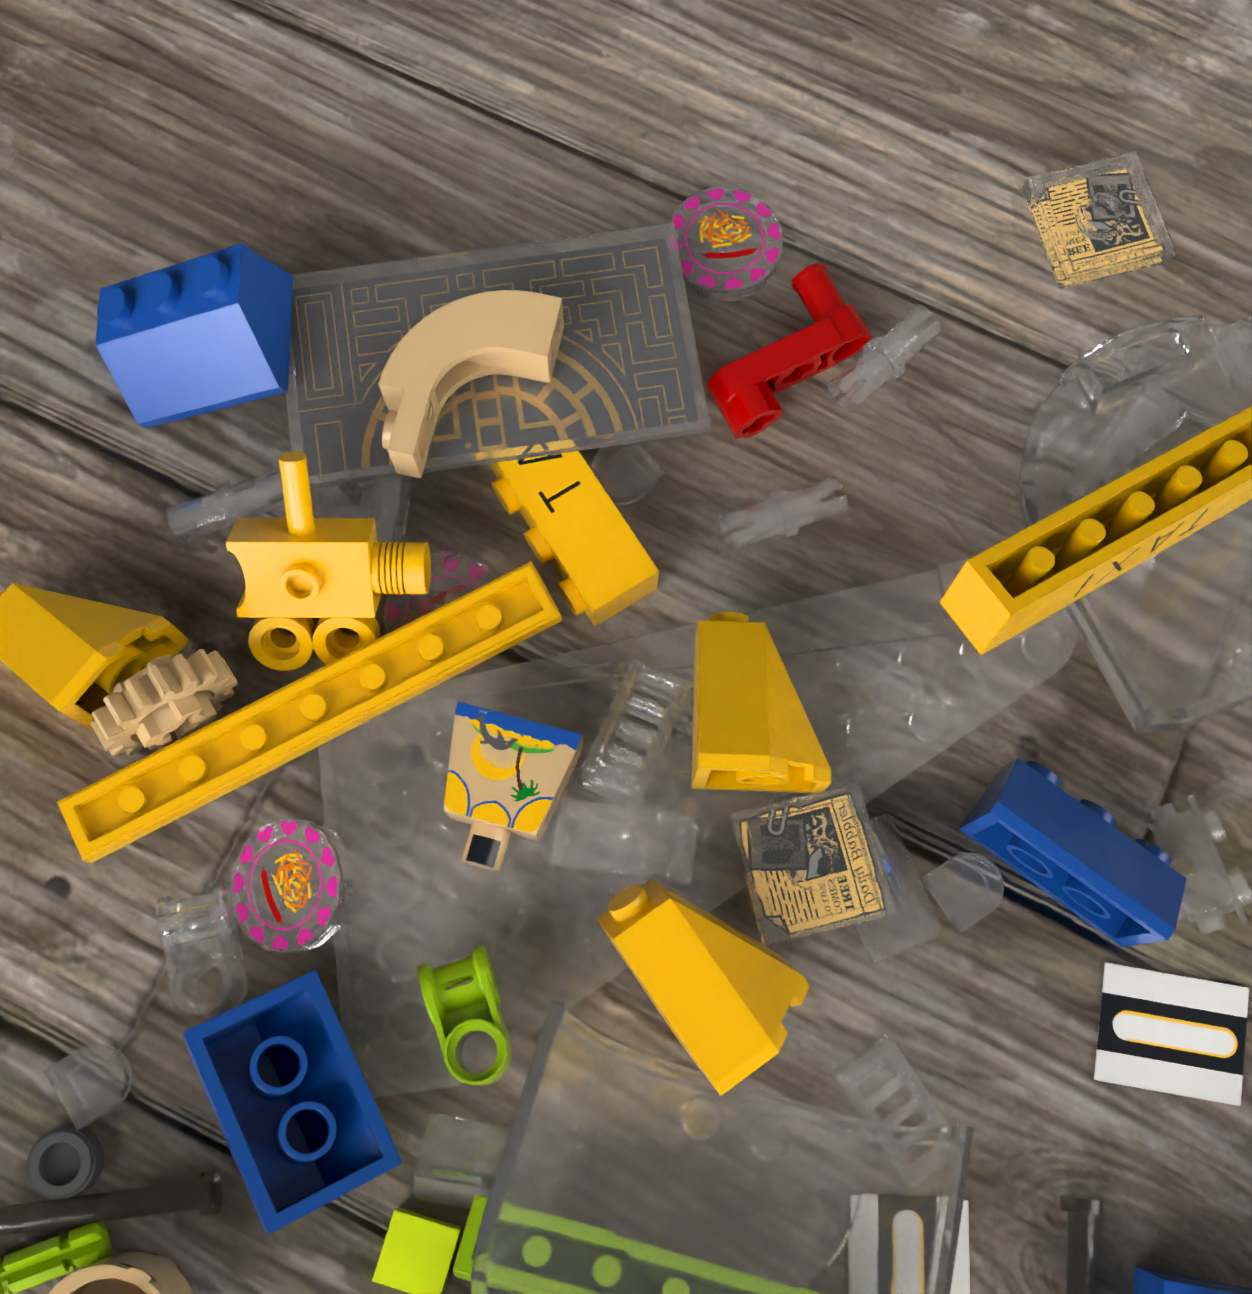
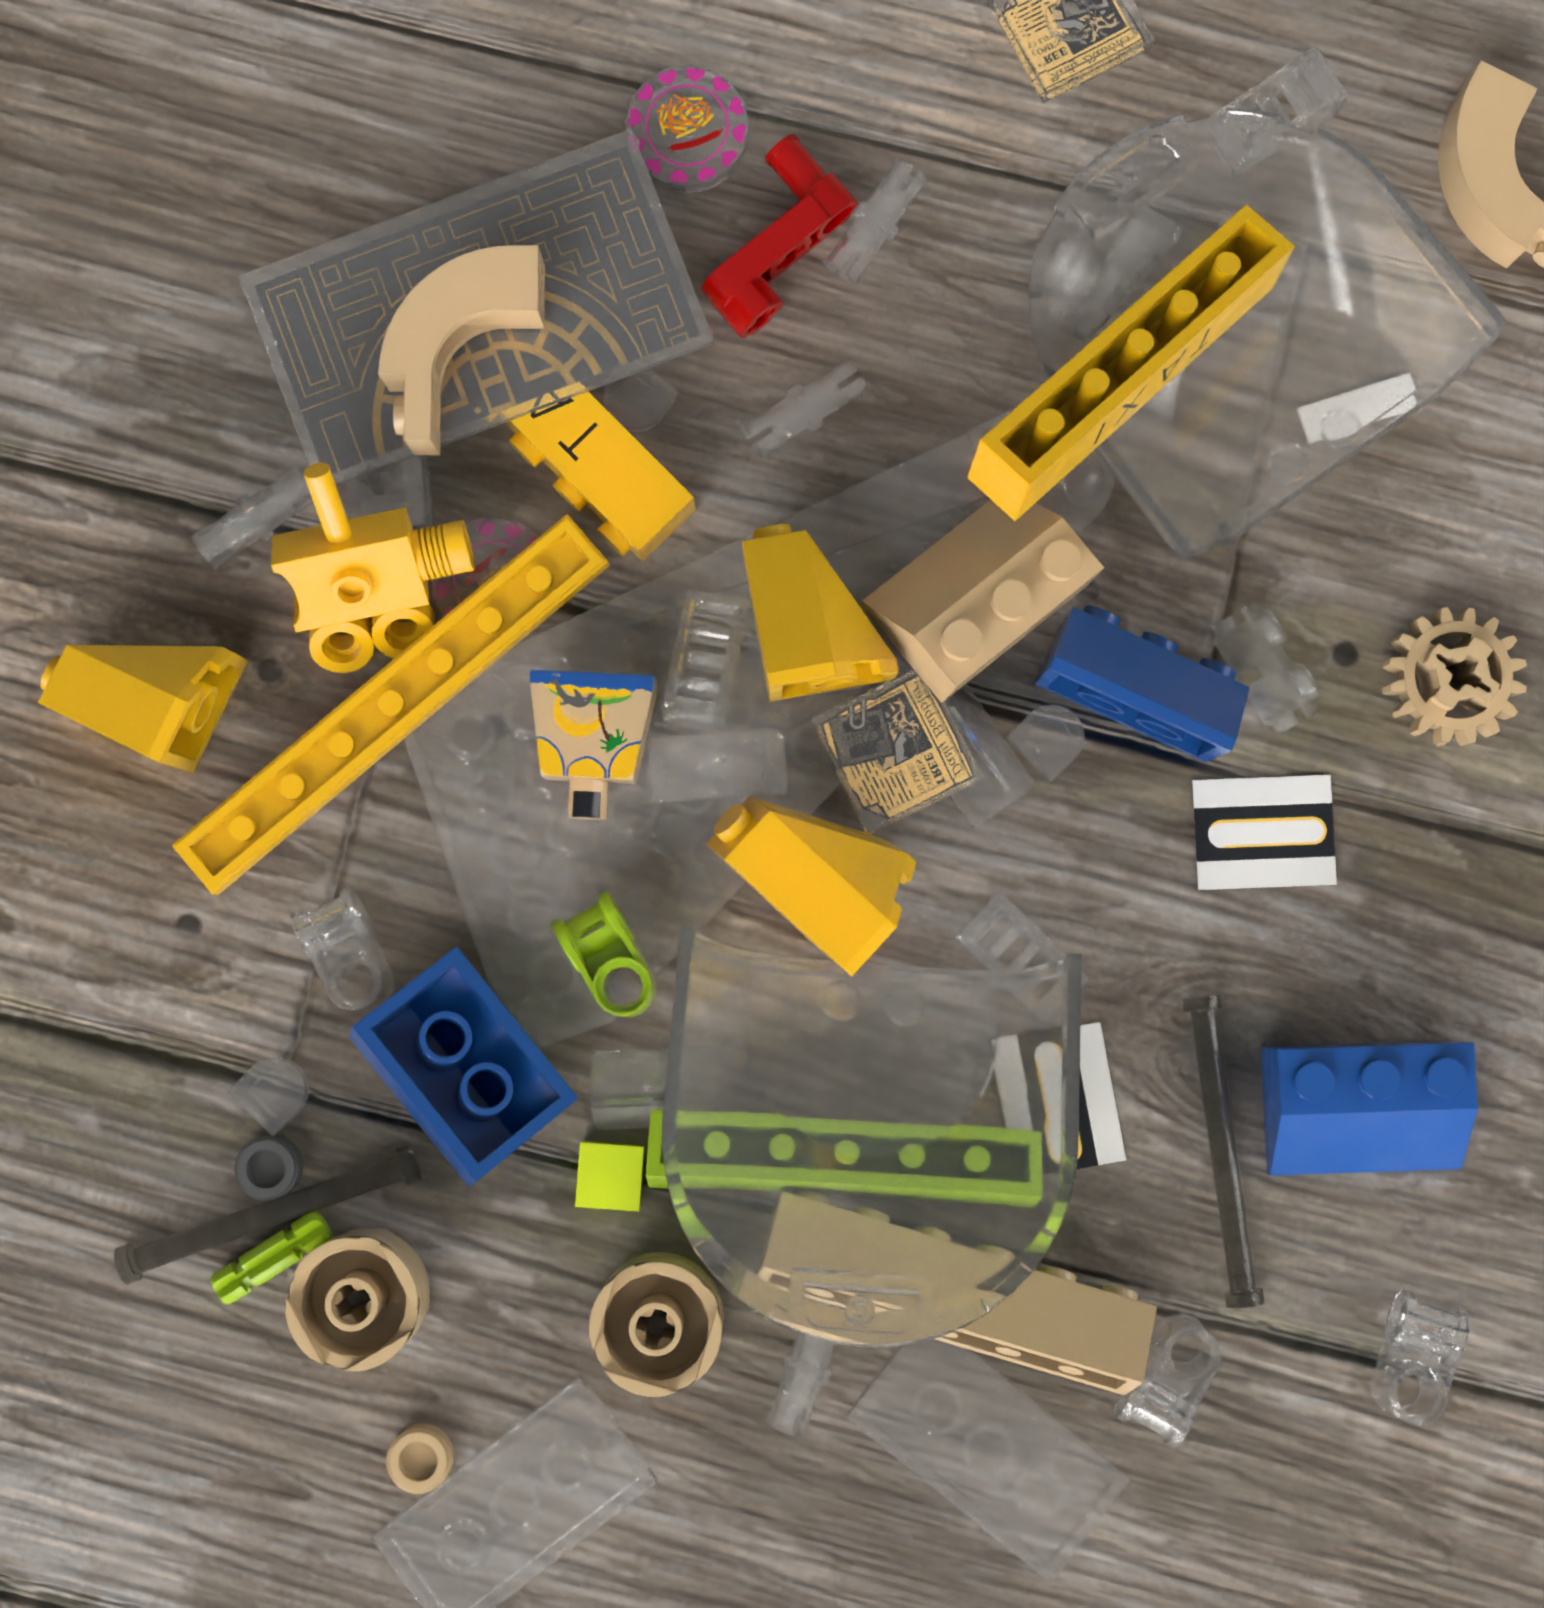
camera: 10 degrees left, 10 degrees up
tan gear [90,649,238,756] -> none
blue slope [96,243,293,428] -> none
clear tile [230,818,354,953] -> none
none -> tan slope [860,499,1104,703]

